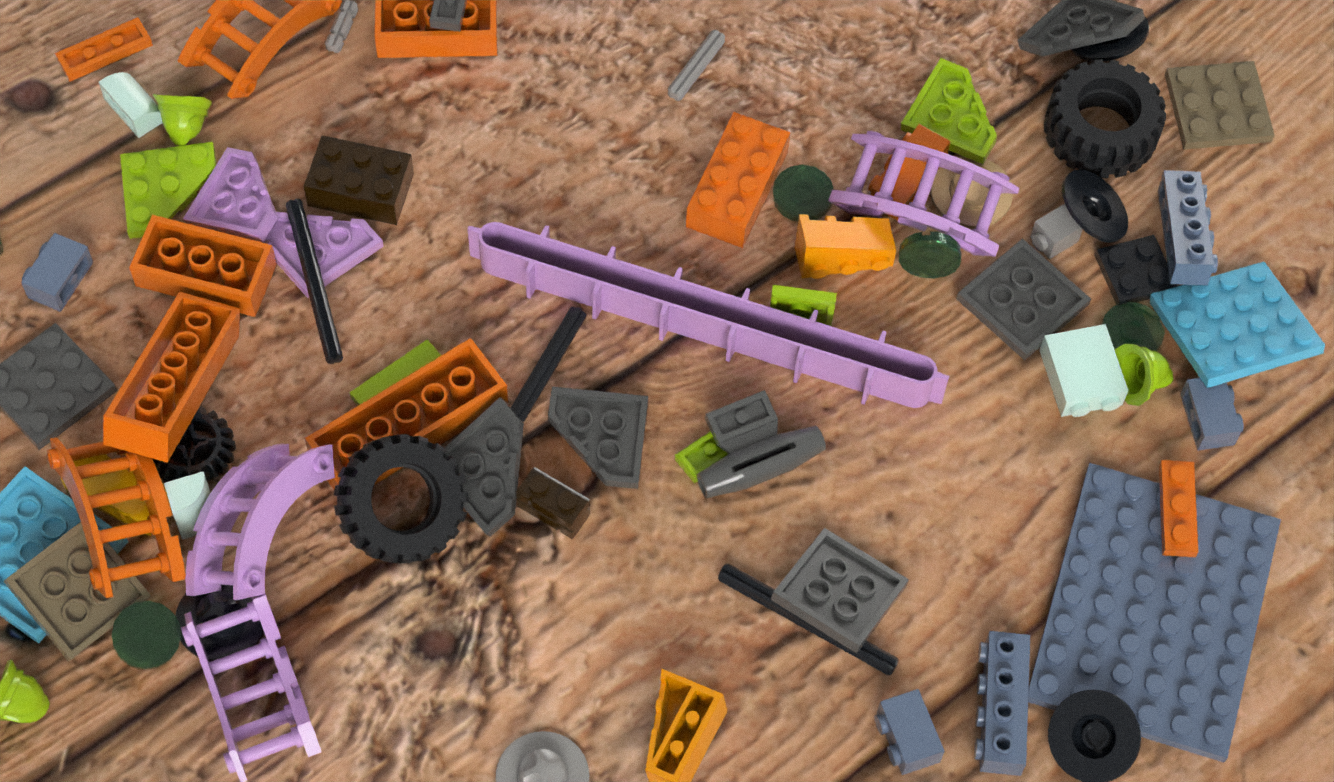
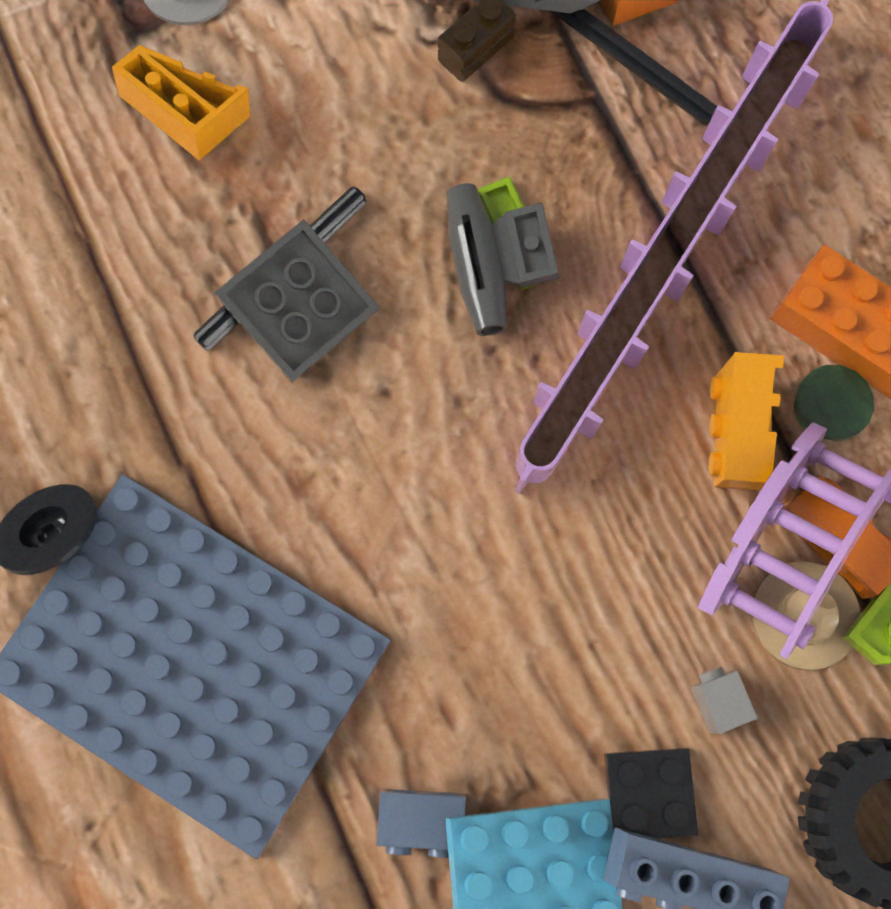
camera: 105 degrees right, 15 degrees up
dark grey plate [548,387,648,489] -> none
lime tile [770,285,837,326] -> none
sand blue brick [874,689,945,775] -> none
clear green tile [899,231,962,279] -> none
dark grey plate [956,238,1091,361] -> none
sand blue brick [974,631,1030,776] -> none
light aqua brick [1039,324,1128,417] -> none
black hat [1062,170,1128,243] -> none
clear green tile [1101,302,1165,351] -> none
lime piece [1114,343,1173,406] -> none
orange plate [1159,460,1198,557] -> none

